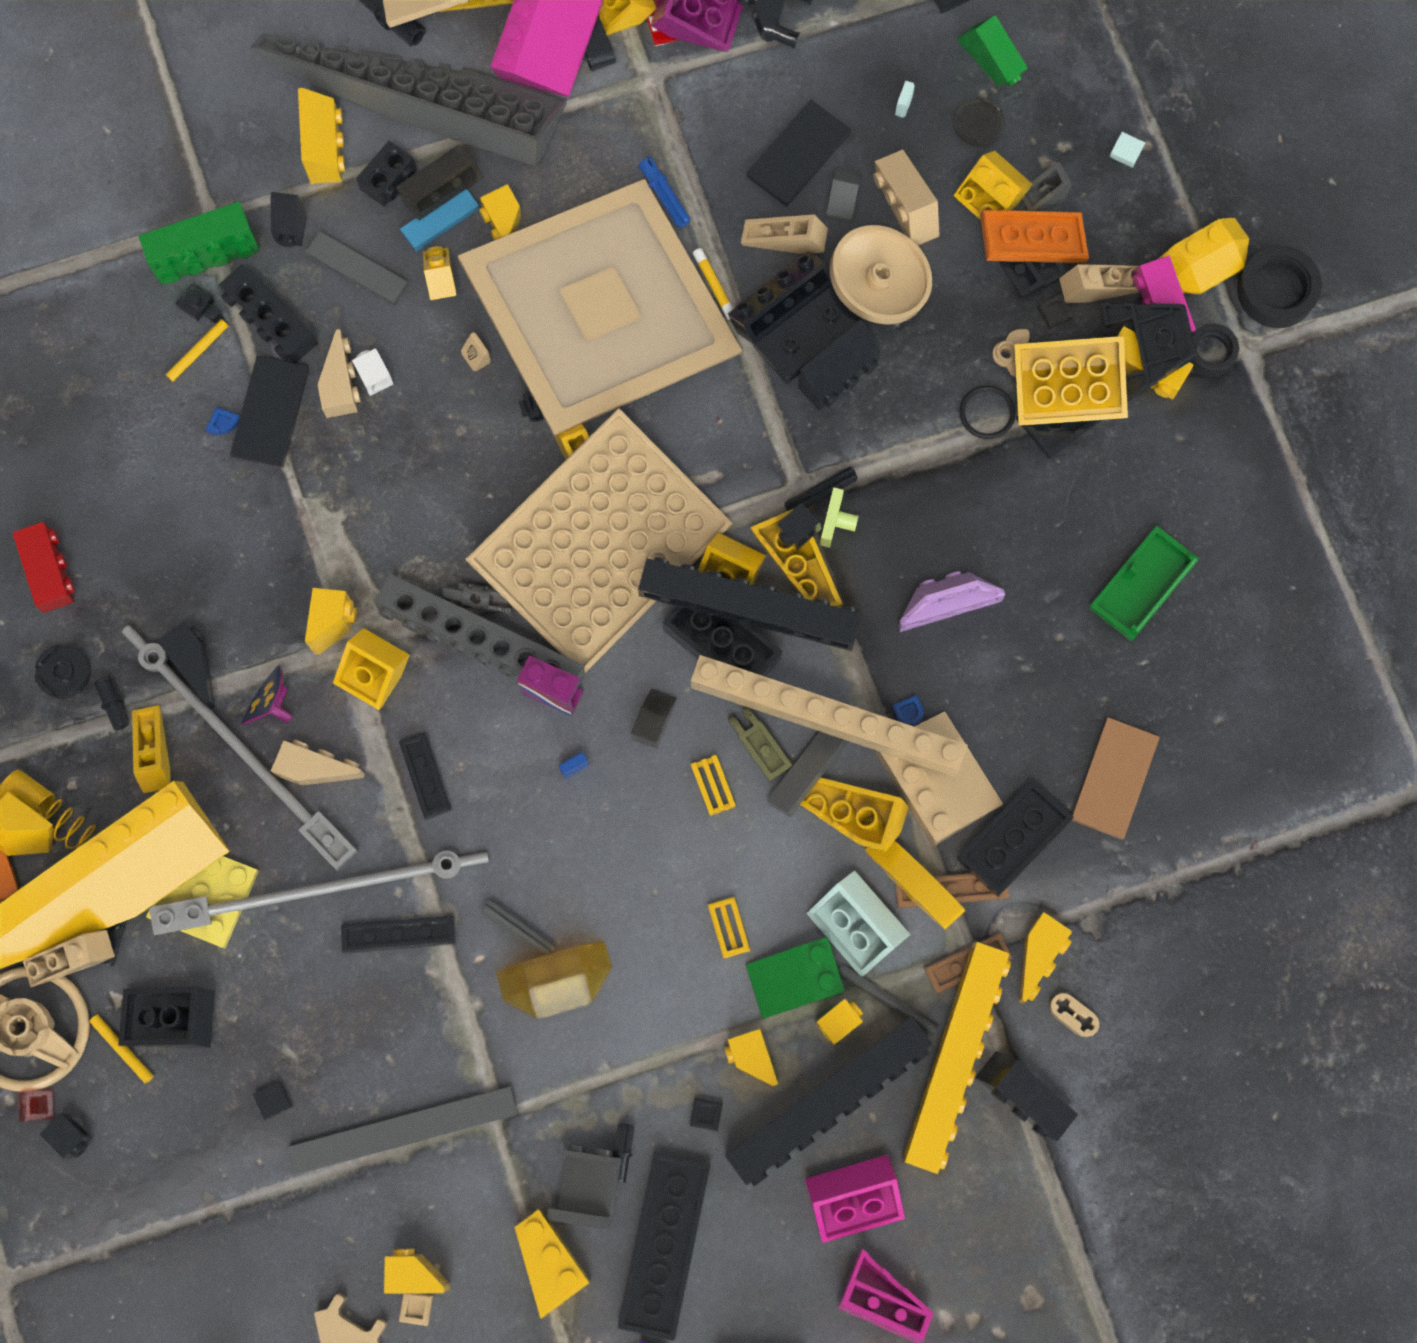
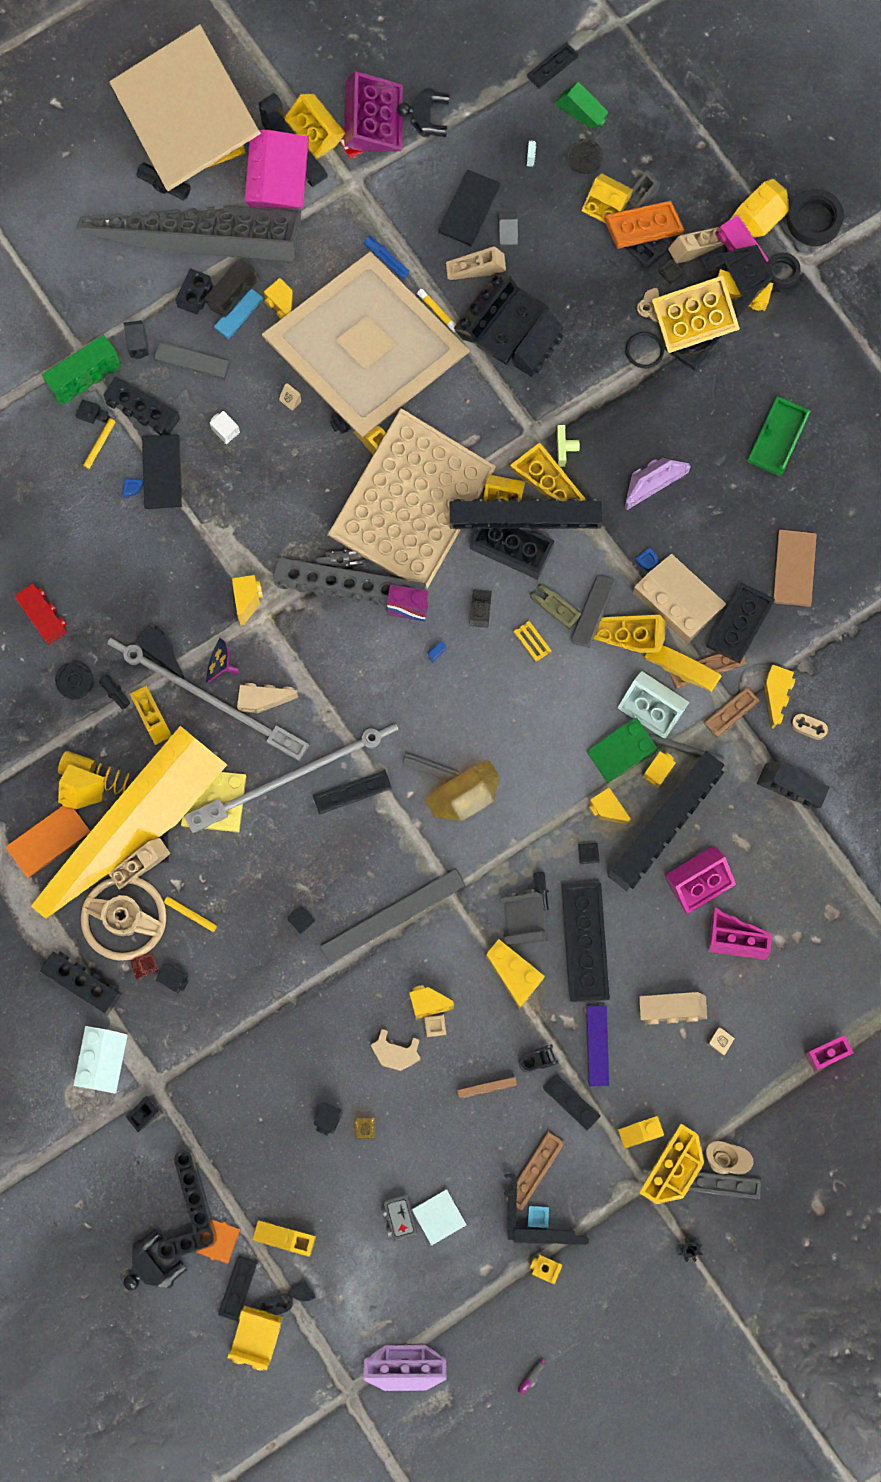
camera: 15 degrees left, 0 degrees up
black slope [118,986,215,1048] -> none
yellow slope [298,88,346,184] -> none
tan slope [318,329,361,418] -> none
yellow slope [333,628,410,710] -> none
black tile [399,733,452,820] -> none
yellow slope [423,246,456,300] -> none
tan brick [691,655,968,777] -> none
yellow tile [708,897,750,959] -> none
black brick [777,503,822,551] -> none
black axle [784,467,858,511] -> none
tan dish [829,225,932,324] -> none
tan wedge [873,150,940,245] -> none
yellow brick [901,942,1011,1174] -> none
light aqua tile [1110,132,1145,168] -> none

